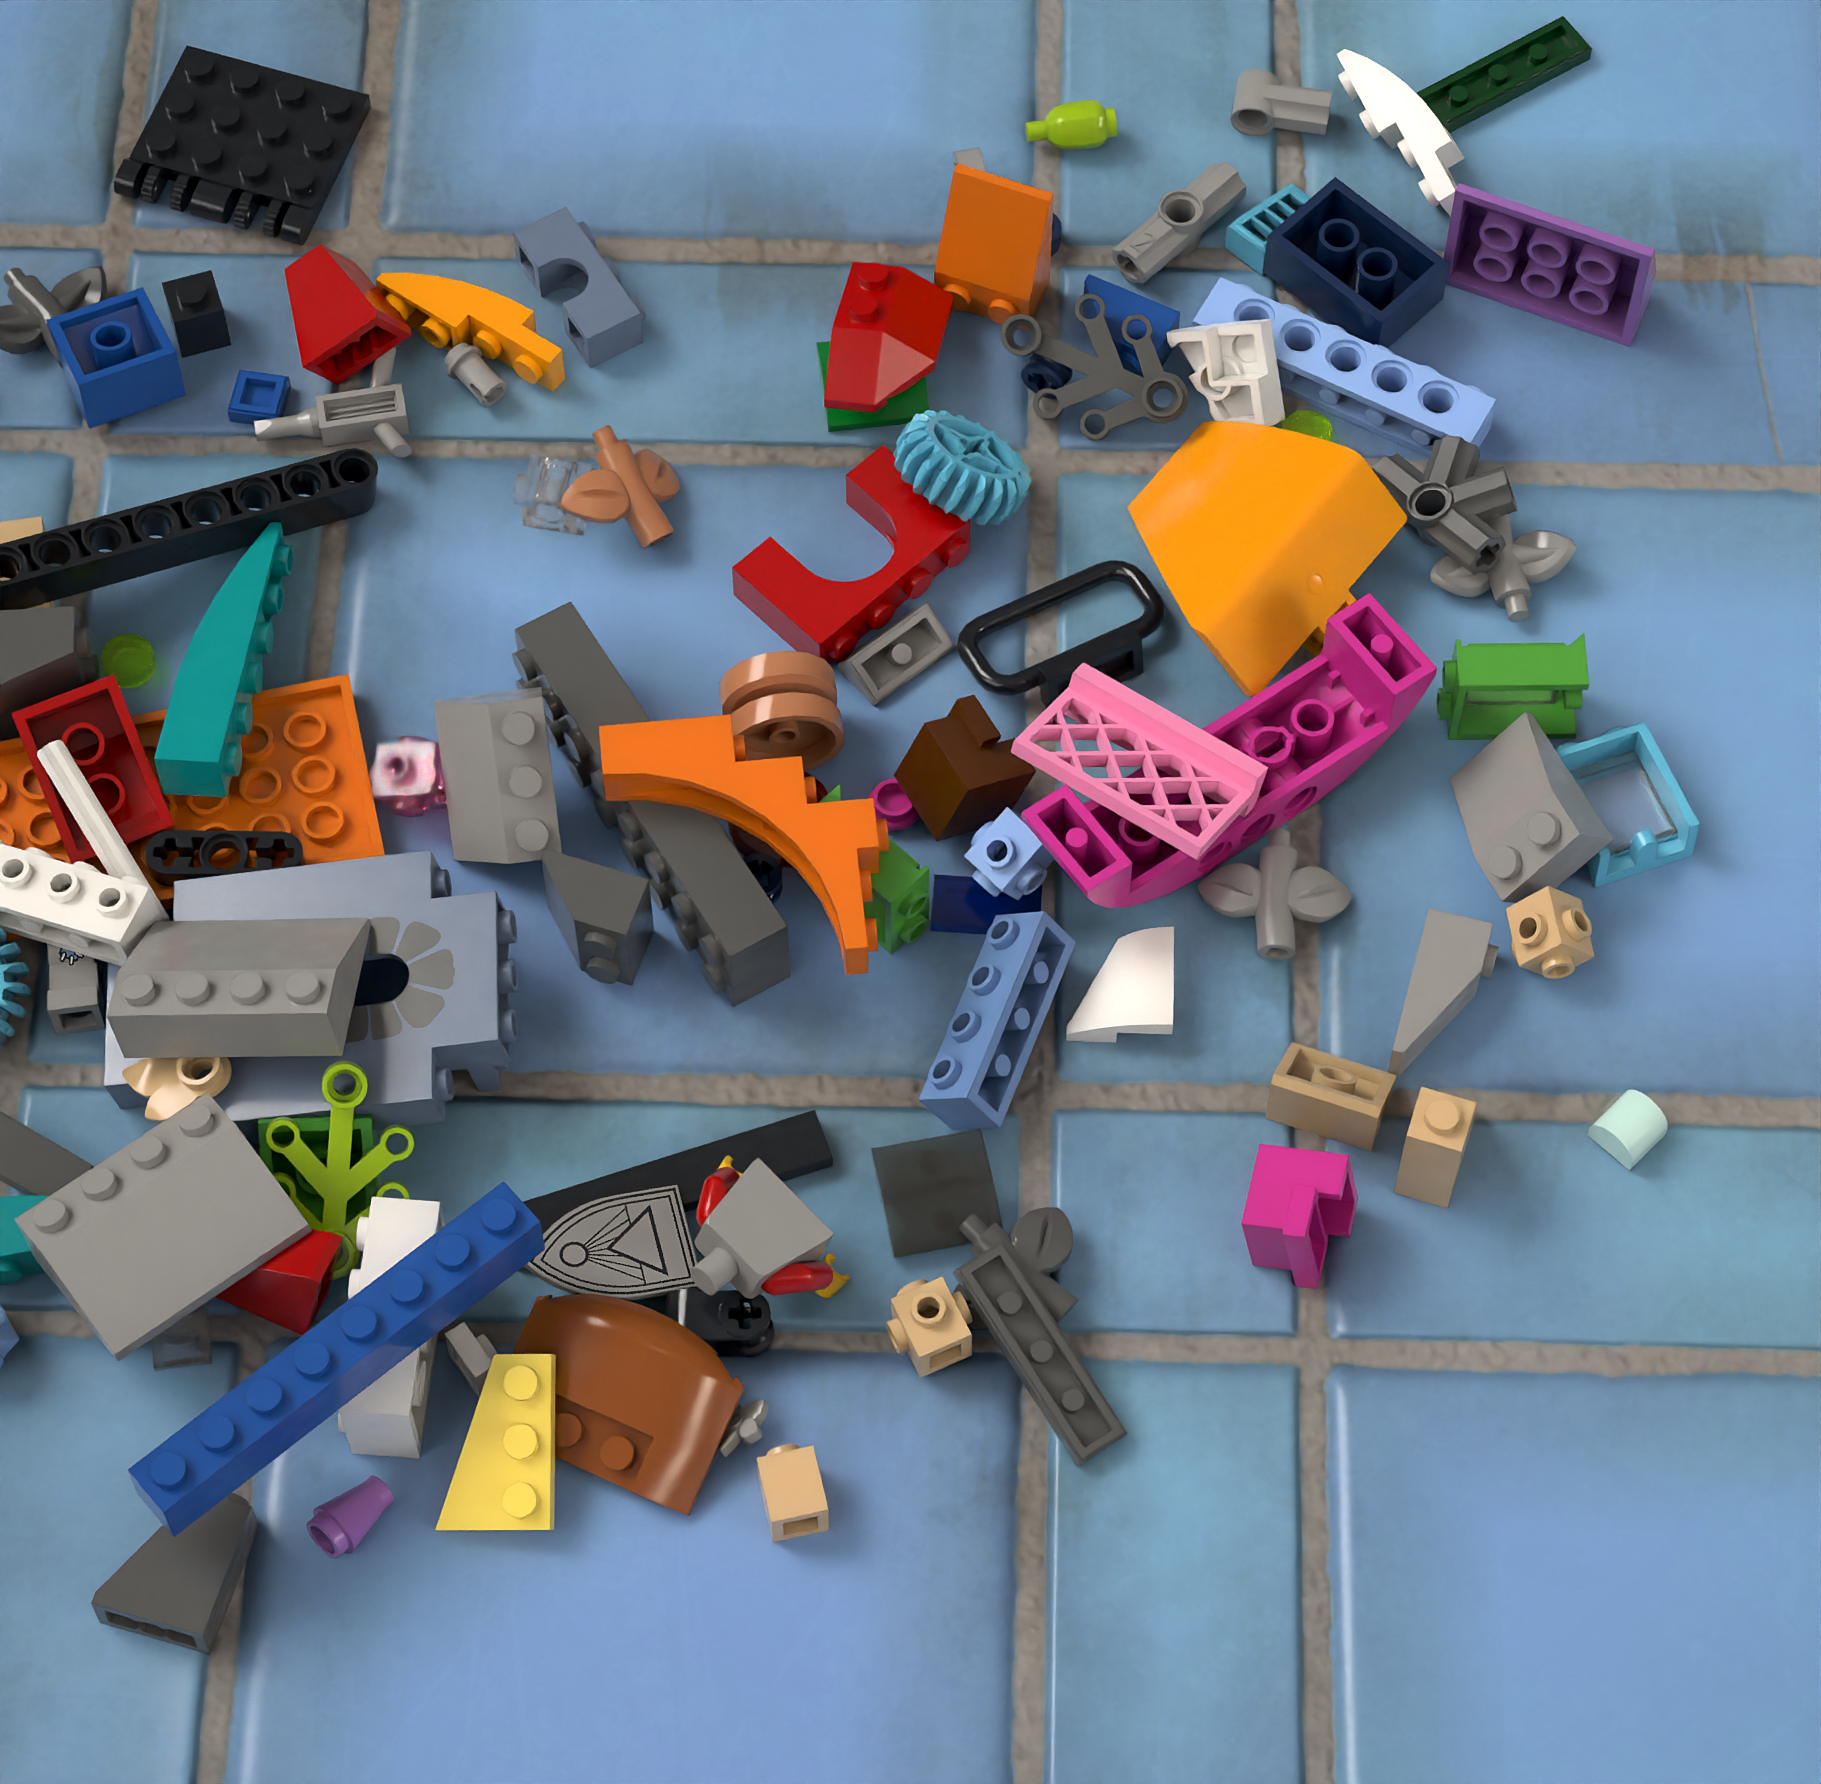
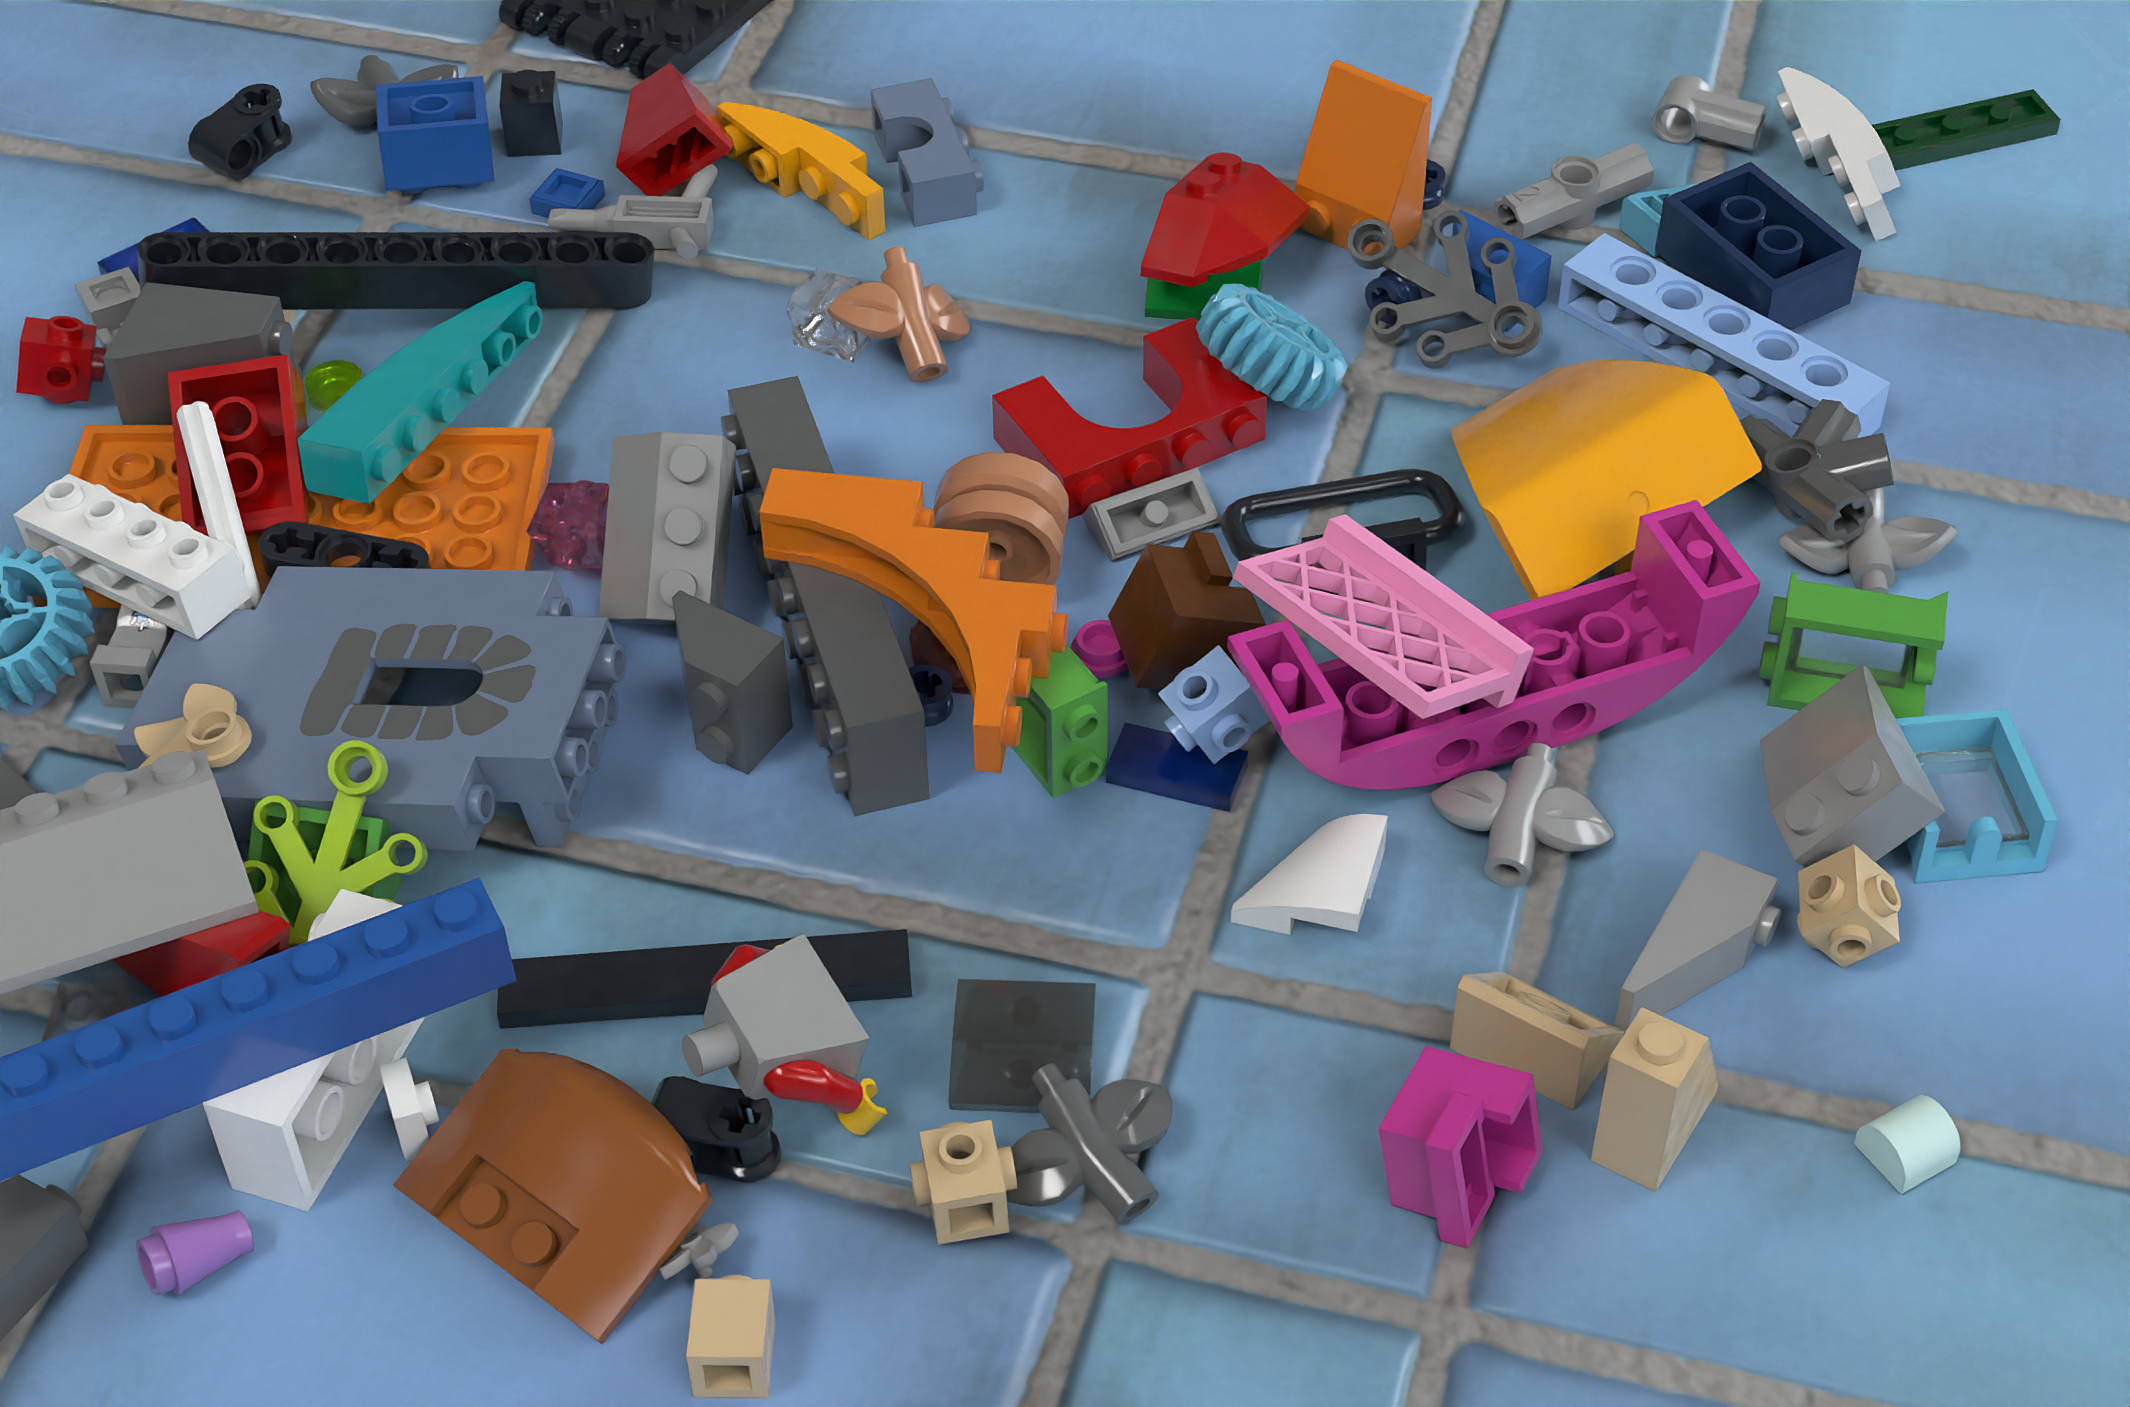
camera: 15 degrees right, 15 degrees down
light grey slope [106,918,371,1058] -> none
light yellow wing [435,1354,556,1531] -> none
light grey pin [444,342,508,407] -> none
light grey shield [524,1185,699,1301] -> none
medium blue brick [919,911,1076,1130] -> none
dark grey tile [953,1240,1128,1467] -> none
lime plant [1025,100,1117,150] -> none
white slope [1166,319,1285,426] -> none
medium lavender slope [1443,183,1657,347] -> none

